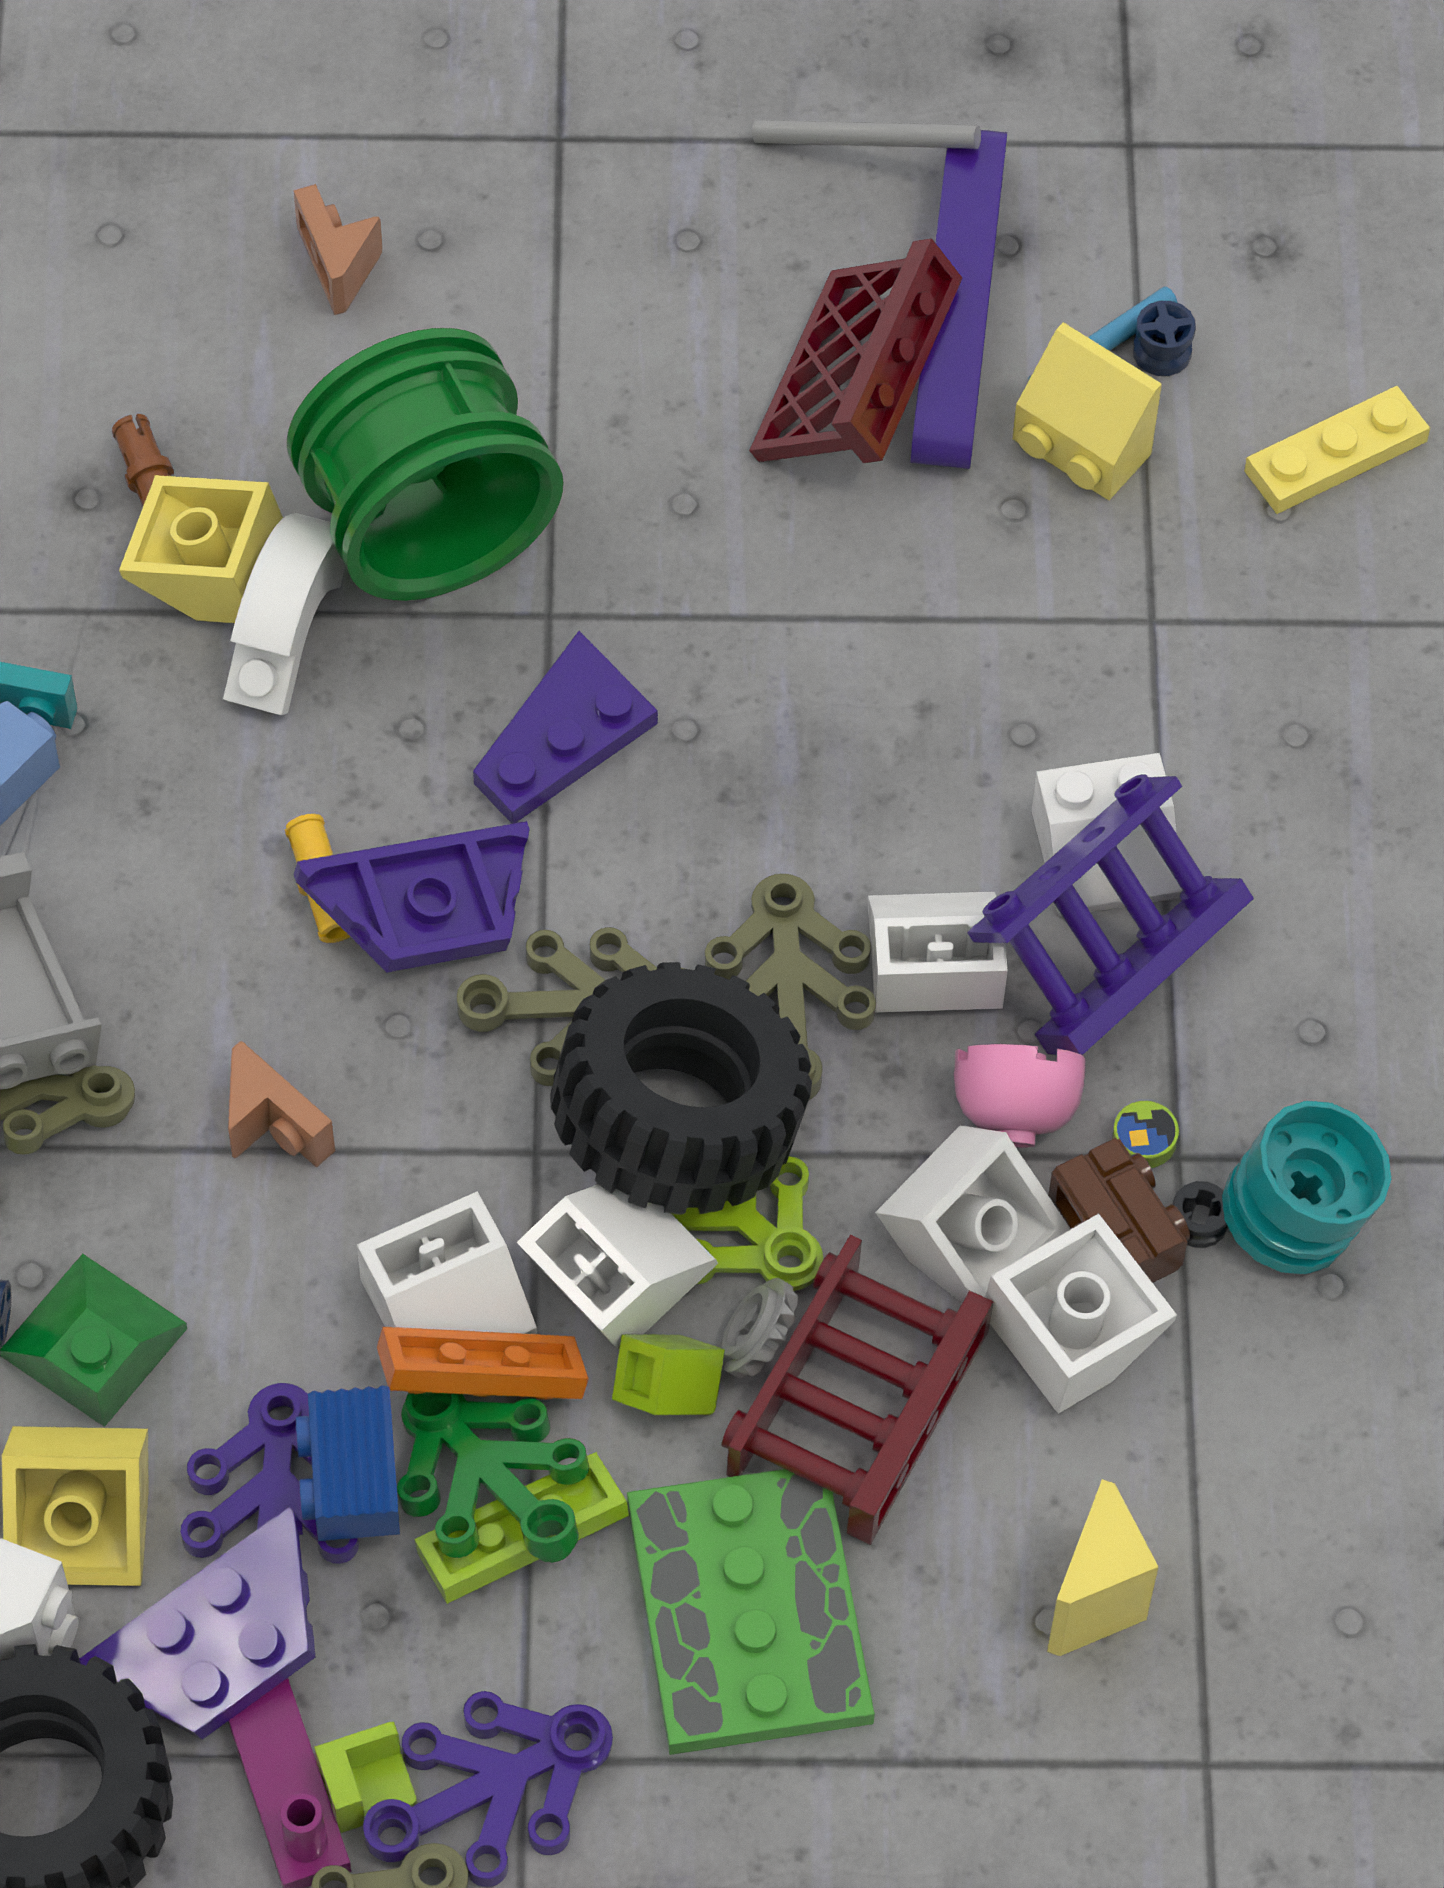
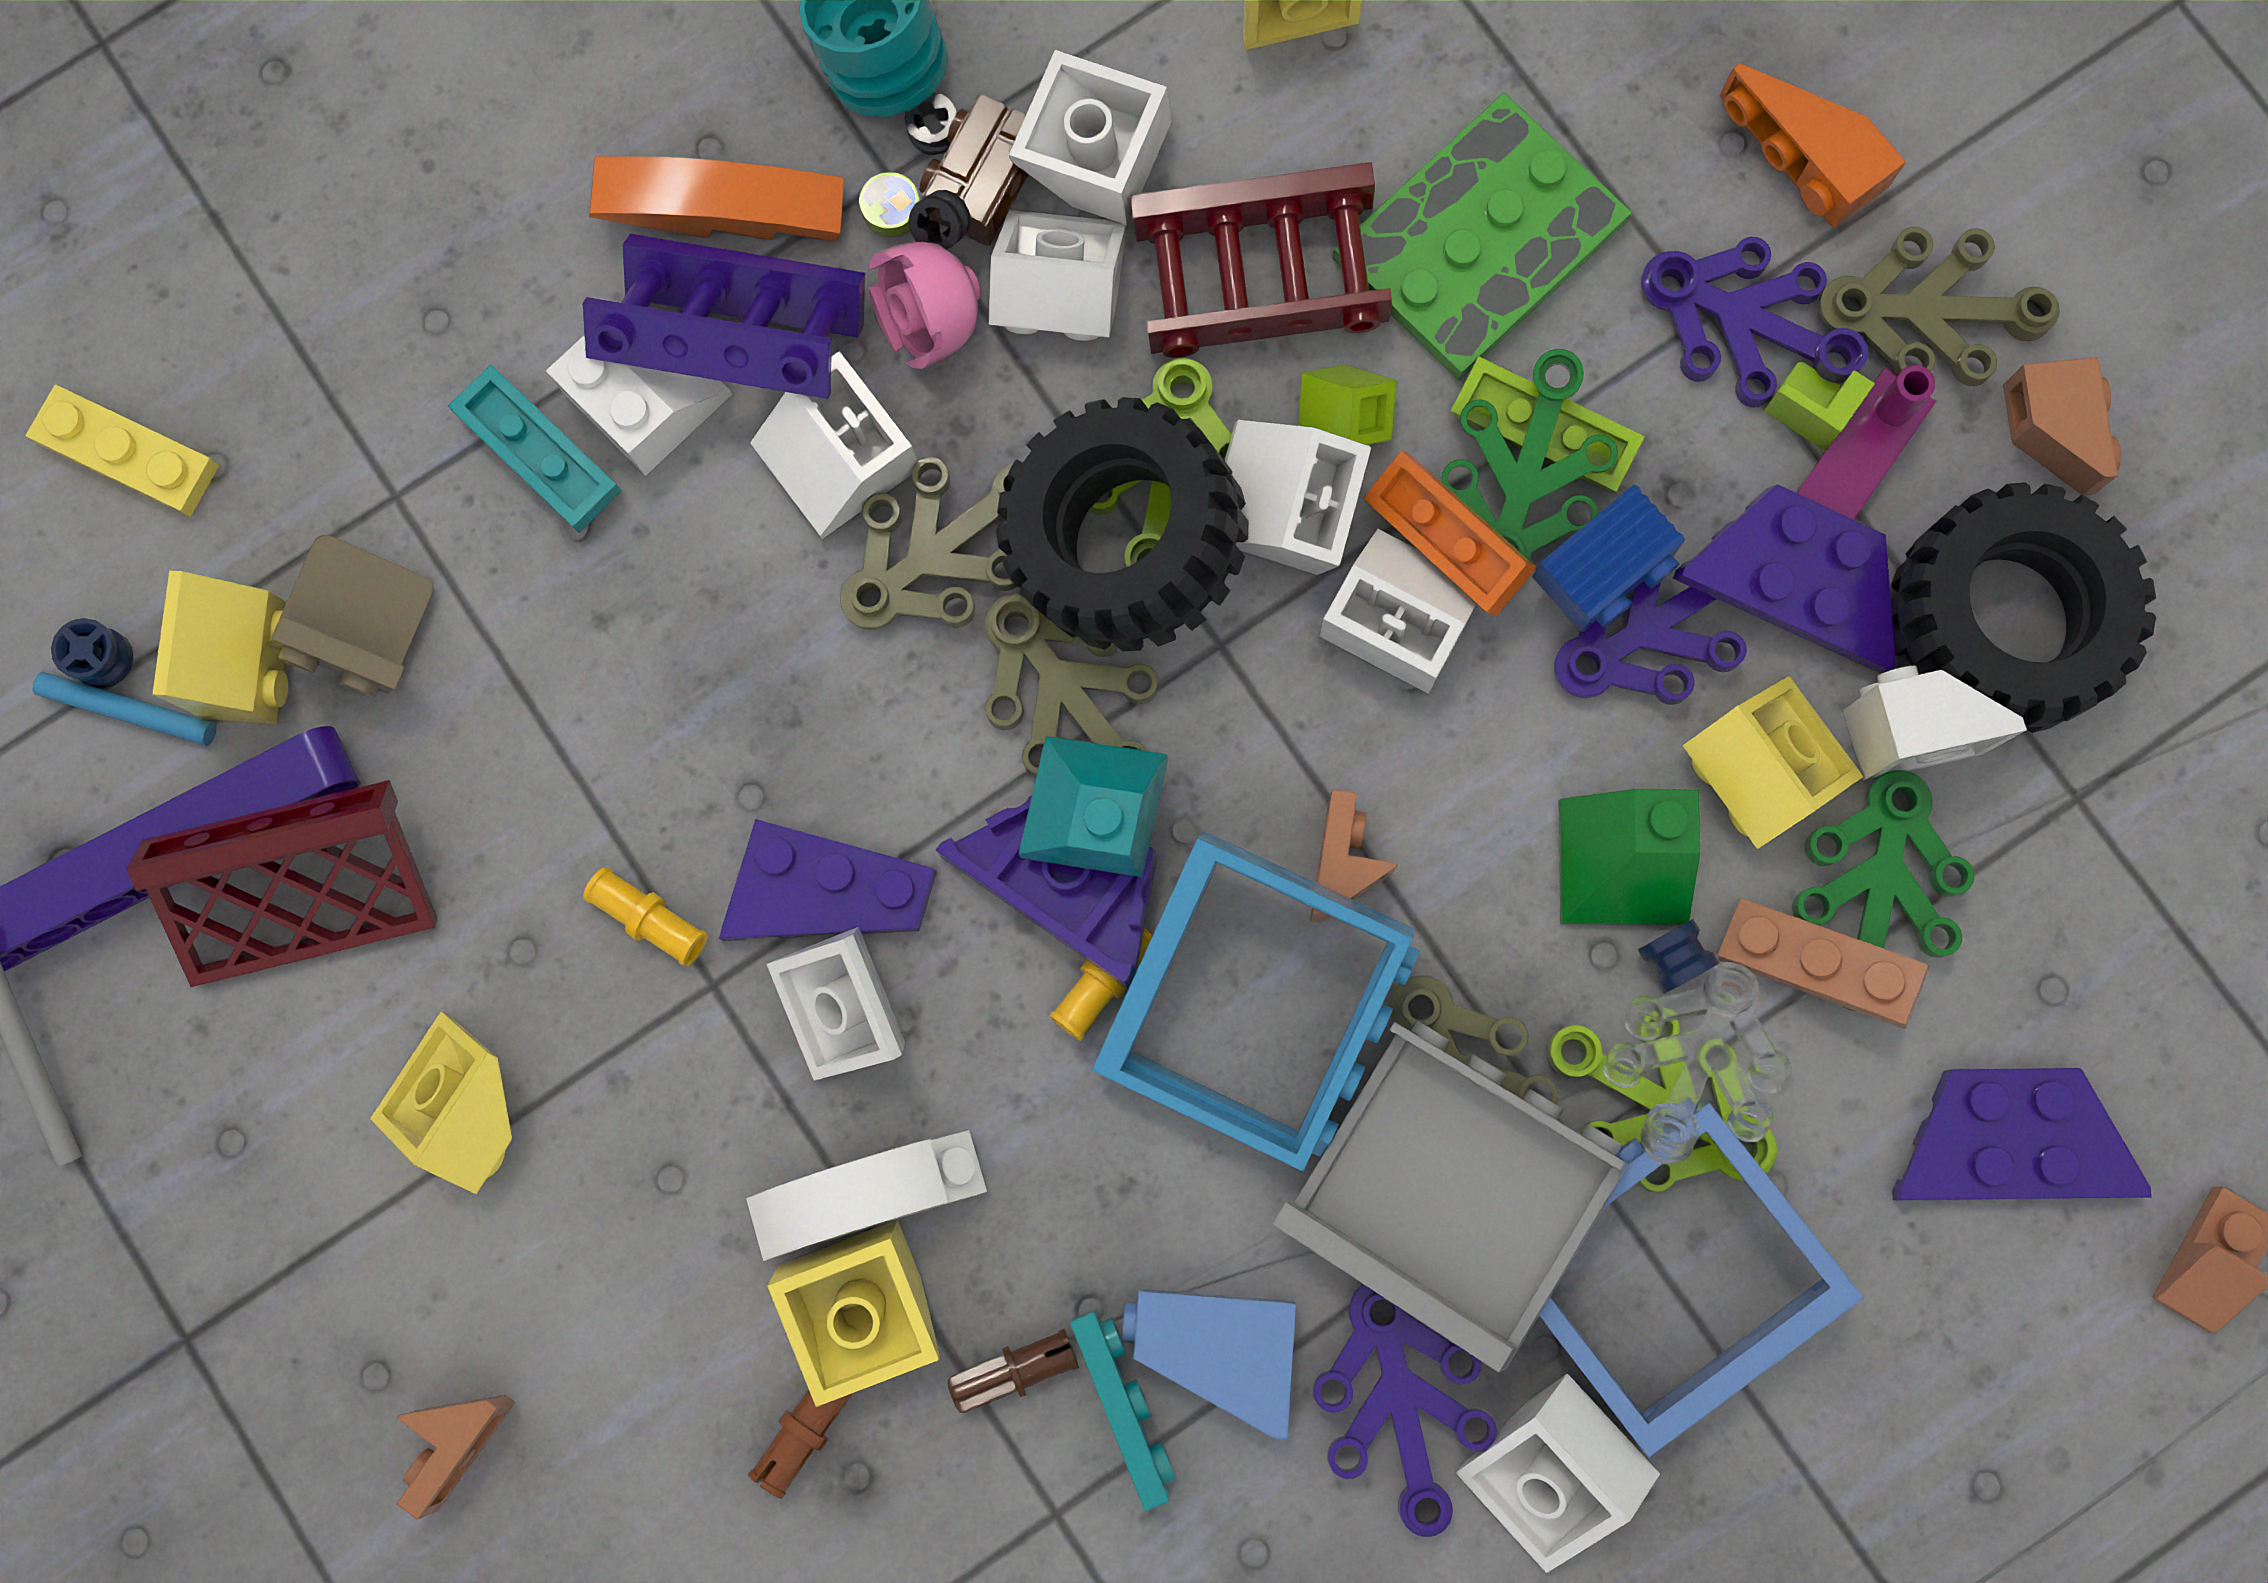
camera: 115 degrees left, 20 degrees up
green wheel [287,328,564,601] -> none
light grey gear [722,1278,798,1379] -> none
none -> dark tan bracket [268,535,433,698]
none -> light yellow slope [370,1012,512,1194]
none -> teal plate [448,364,622,533]
none -> yellow pin [583,867,708,967]
none -> orange slope [589,156,844,242]
none -> white slope [766,927,905,1081]
none -> black bush [908,190,971,250]
none -> reddish brown axle [948,1329,1079,1413]
none -> teal slope [1018,736,1169,877]
none -> dark azure window [1092,831,1420,1171]

